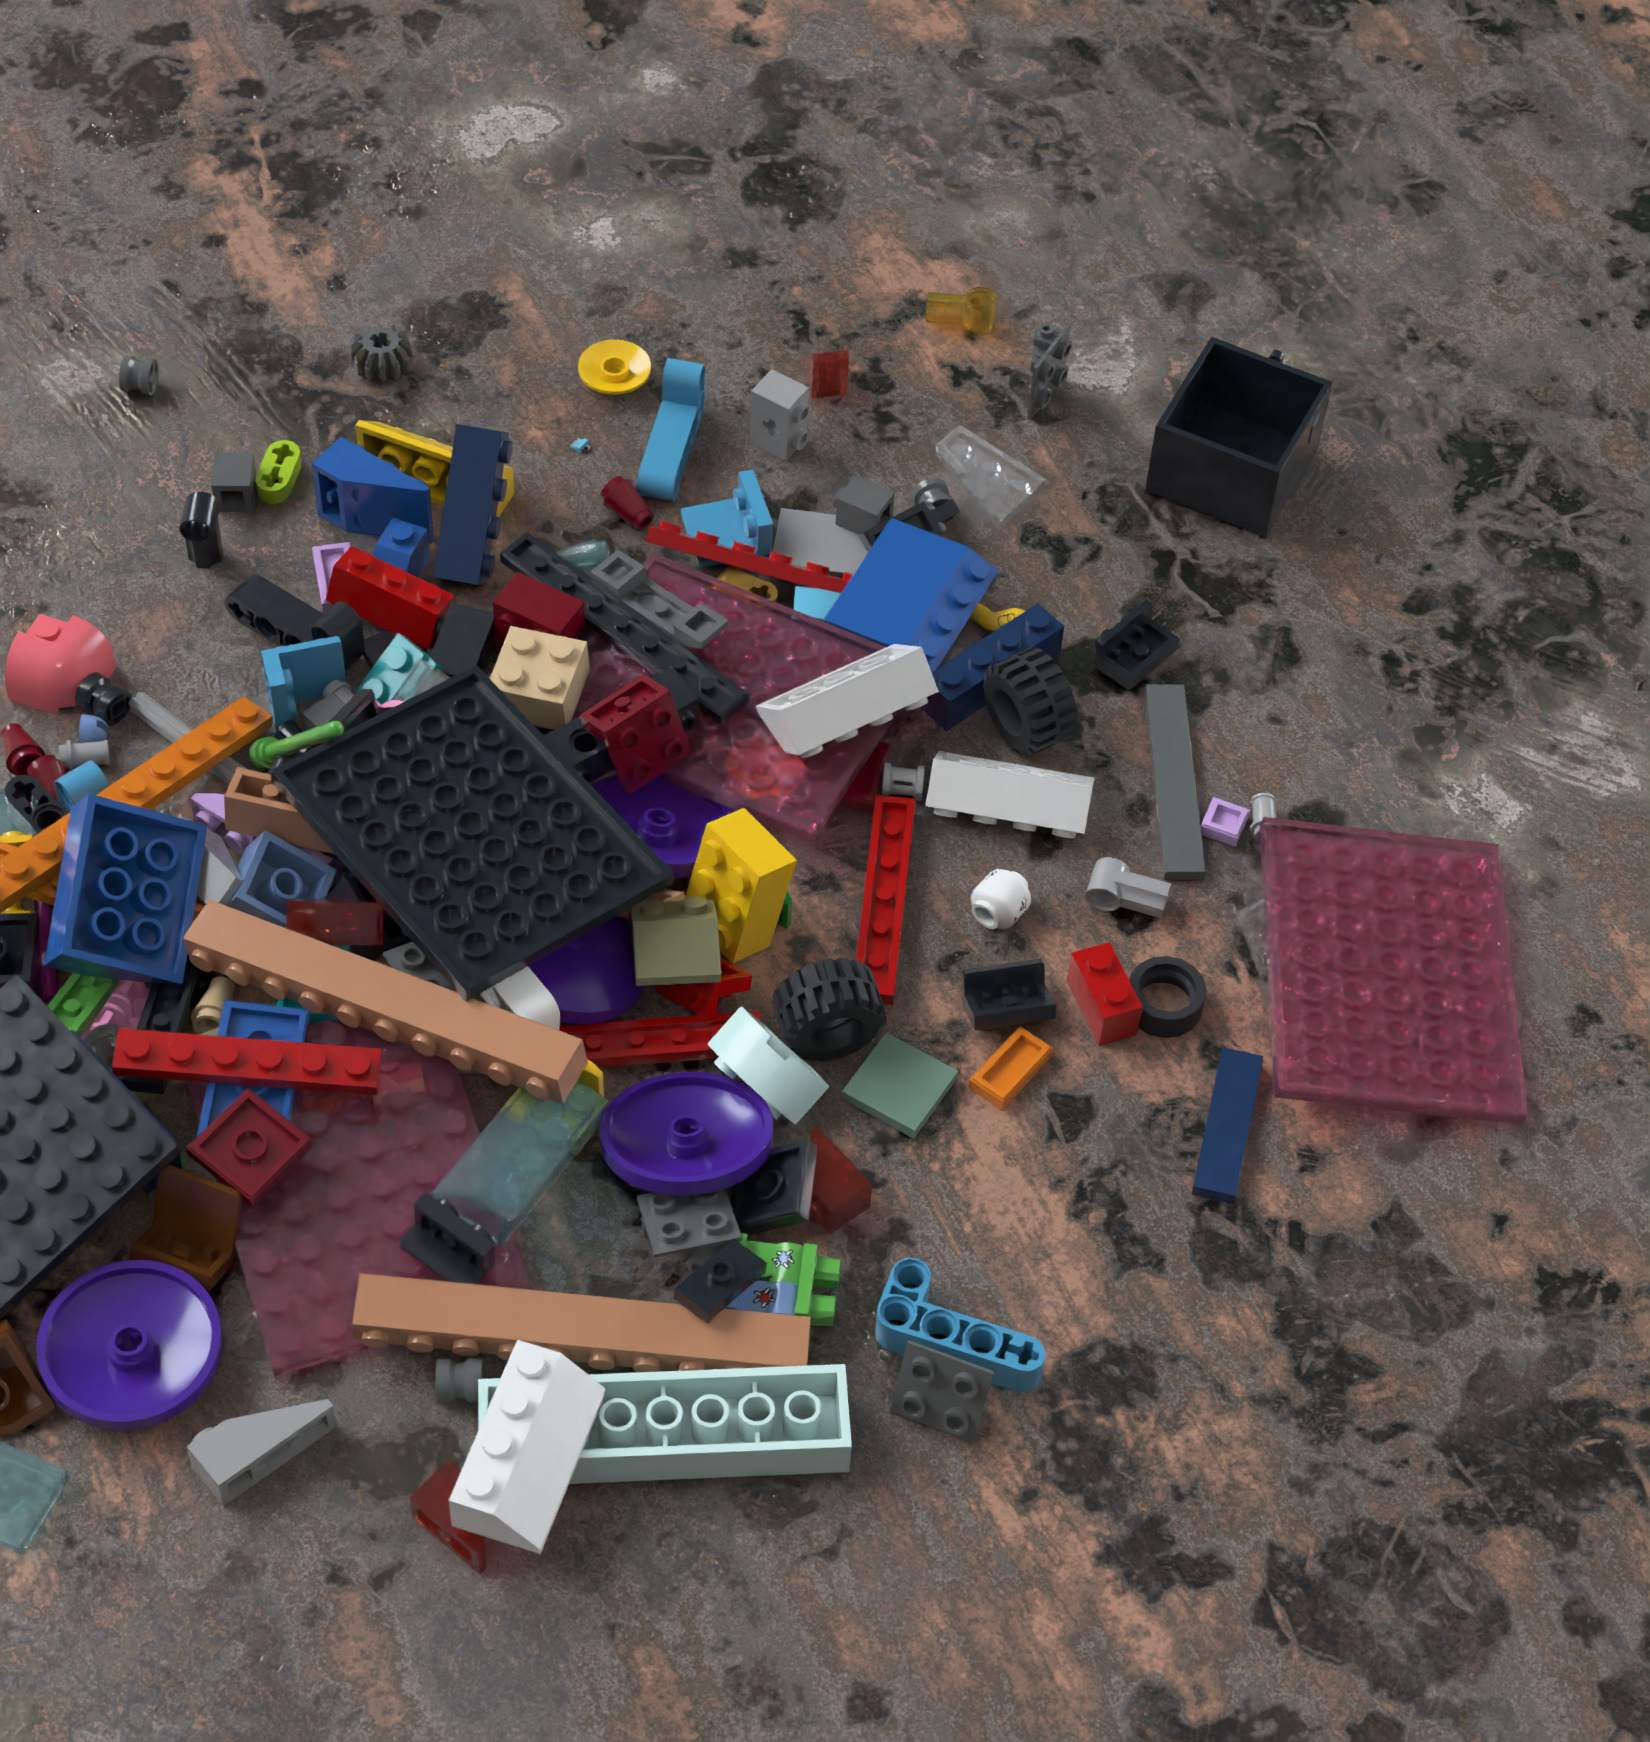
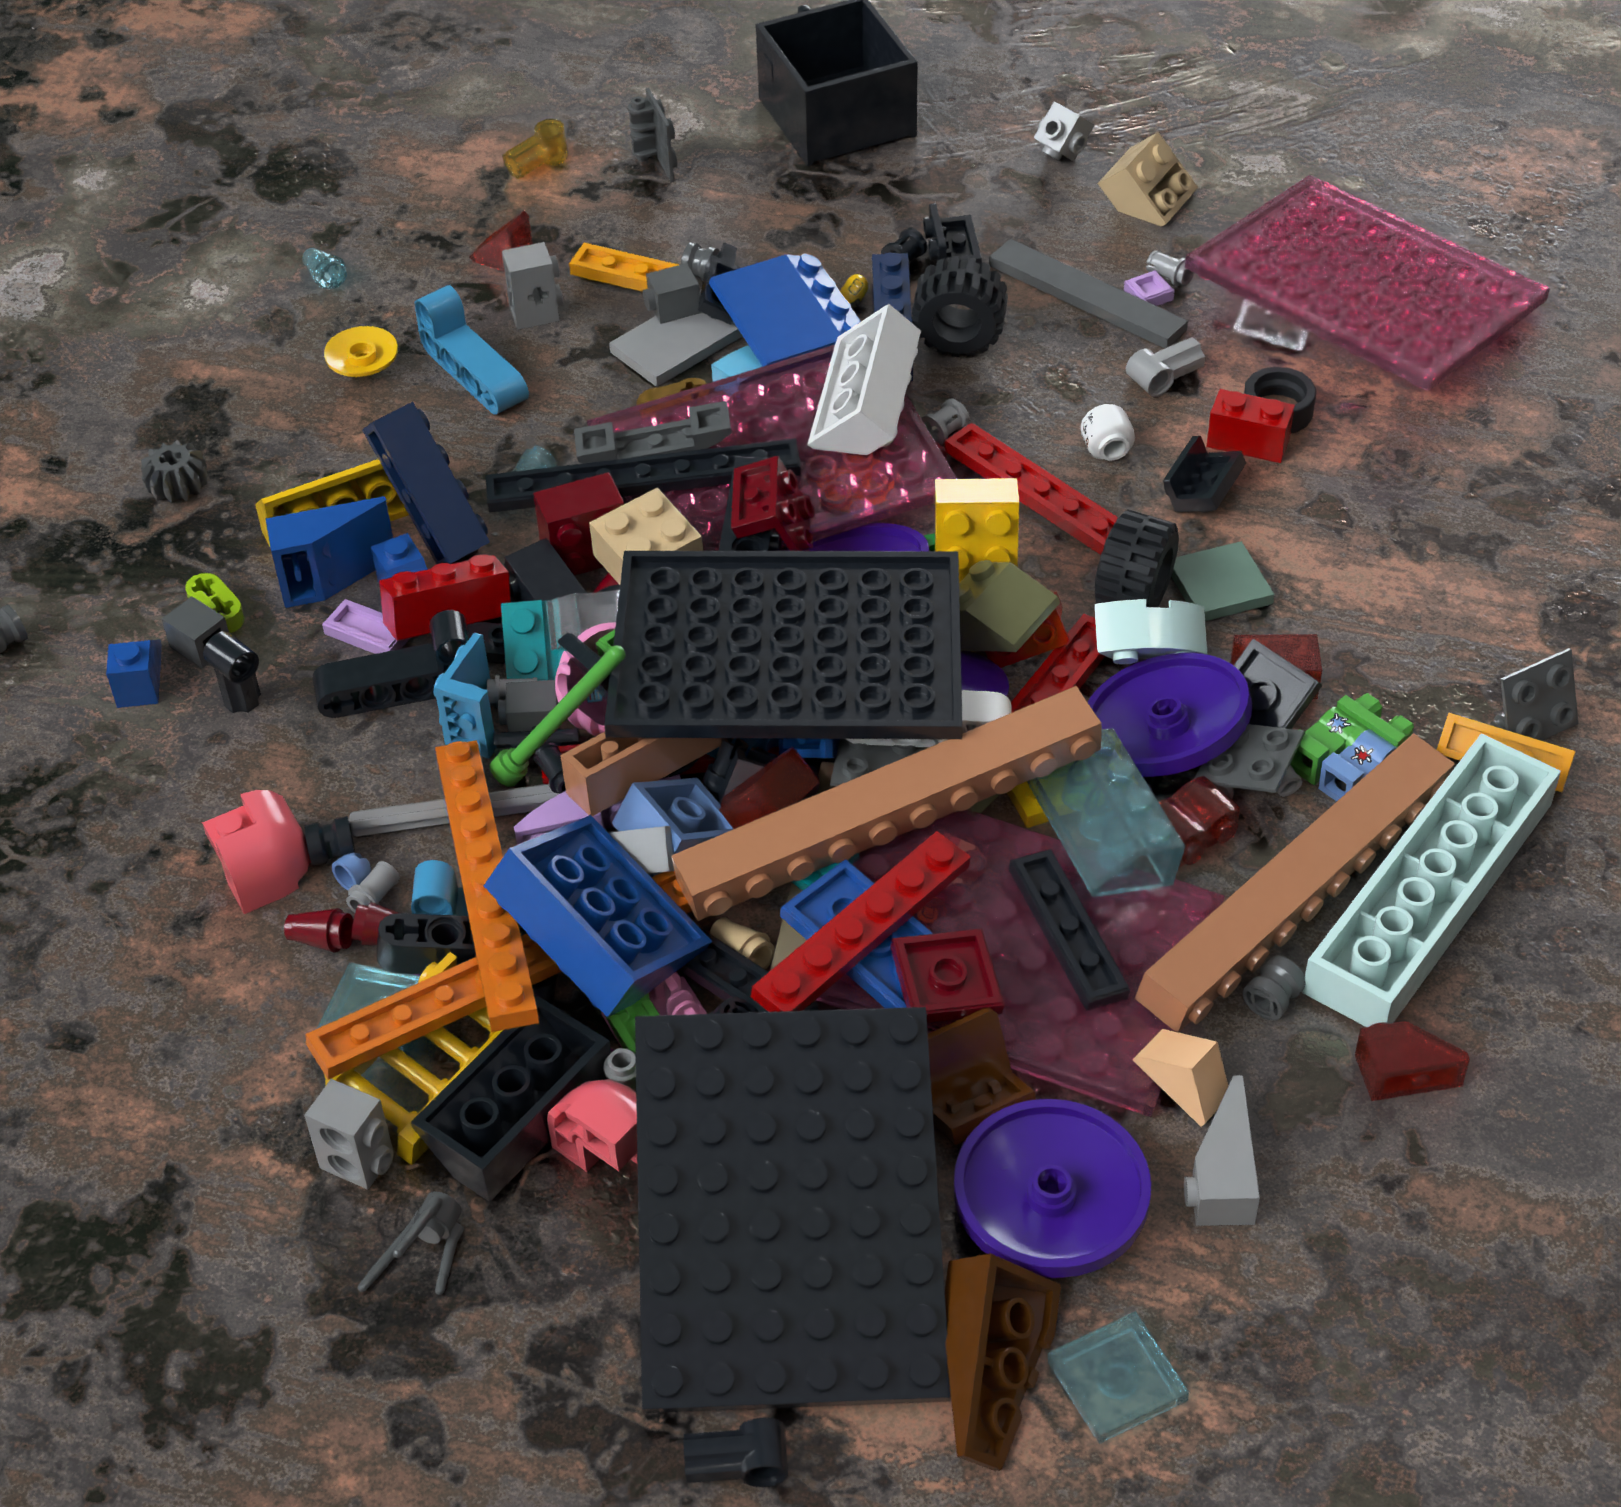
camera: 45 degrees left, 5 degrees down
black bracket [399,1192,495,1285] -> none
white slope [449,1340,606,1554] -> none
dark red cone [600,476,654,531] -> none
red plate [645,520,853,593] -> none
black plate [673,1238,767,1323] -> none
dark azure bracket [681,470,773,568] -> none
dark azure beam [875,1258,1046,1393] -> none
white slope [926,751,1095,838] -> none
clear wing [935,425,1046,530] -> none
orange tile [968,1026,1054,1110] -> none
dark blue tile [1192,1047,1263,1204] -> none
none -> blue slope [106,639,162,708]
none -> clear light blue cone [302,248,347,289]
none -> light orange plate [569,243,679,292]
none -> black bush [881,227,928,264]
none -> black tile [1008,849,1131,1011]
none -> light grey brick [1034,101,1095,161]
none -> tan slope [1098,132,1198,227]
none -> light nougat slope [1132,1029,1228,1127]
none -> clear red brick [1137,776,1240,870]
none -> light orange plate [1437,713,1576,792]

